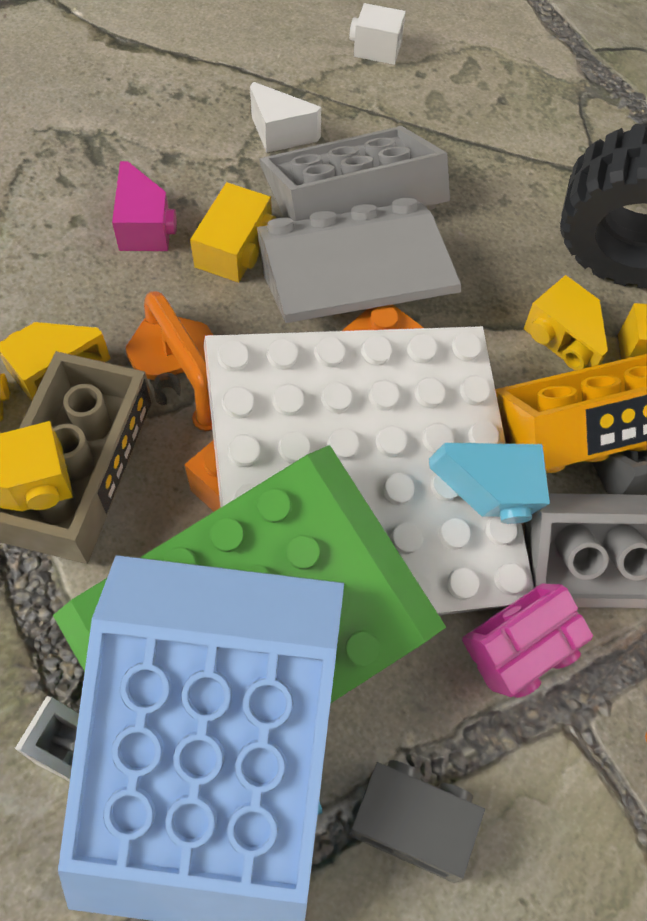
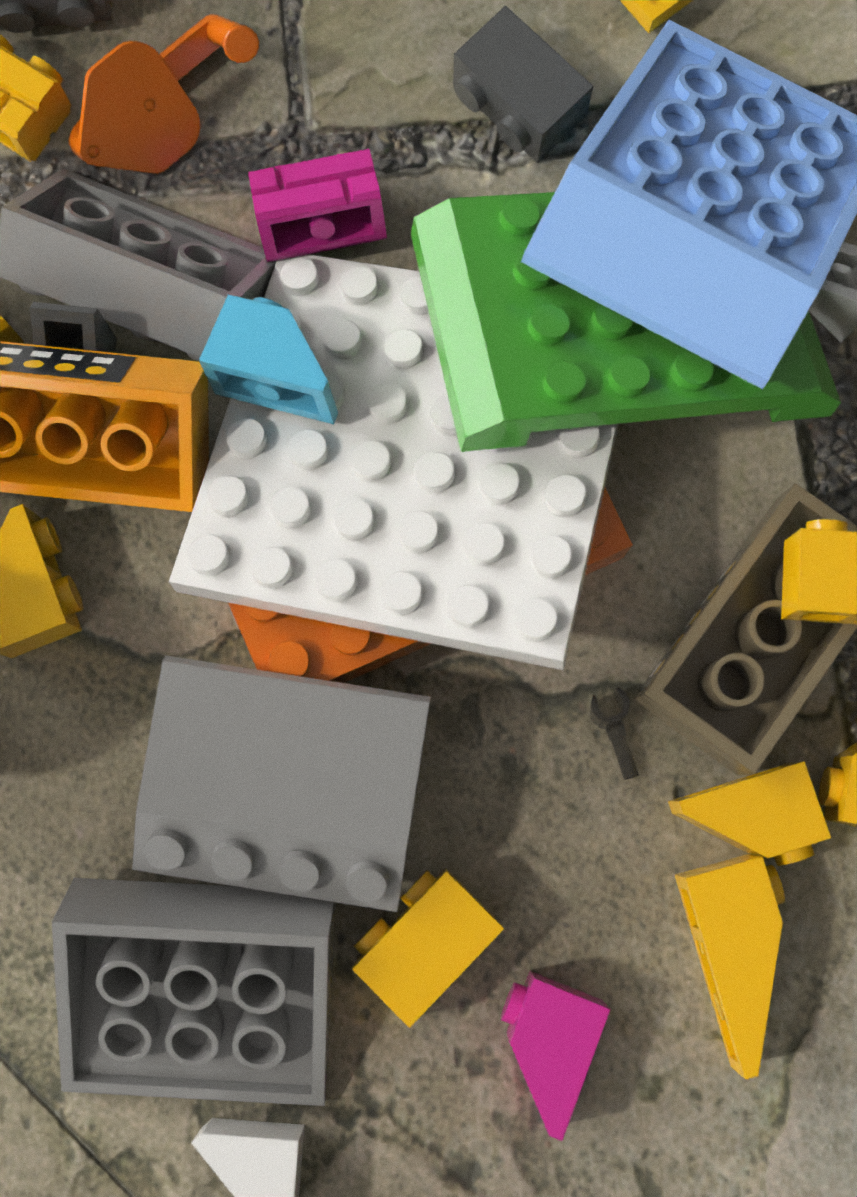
camera: 155 degrees left, 20 degrees up
orange piece [126,291,213,431] -> none
none -> yellow slope [675,854,785,1080]

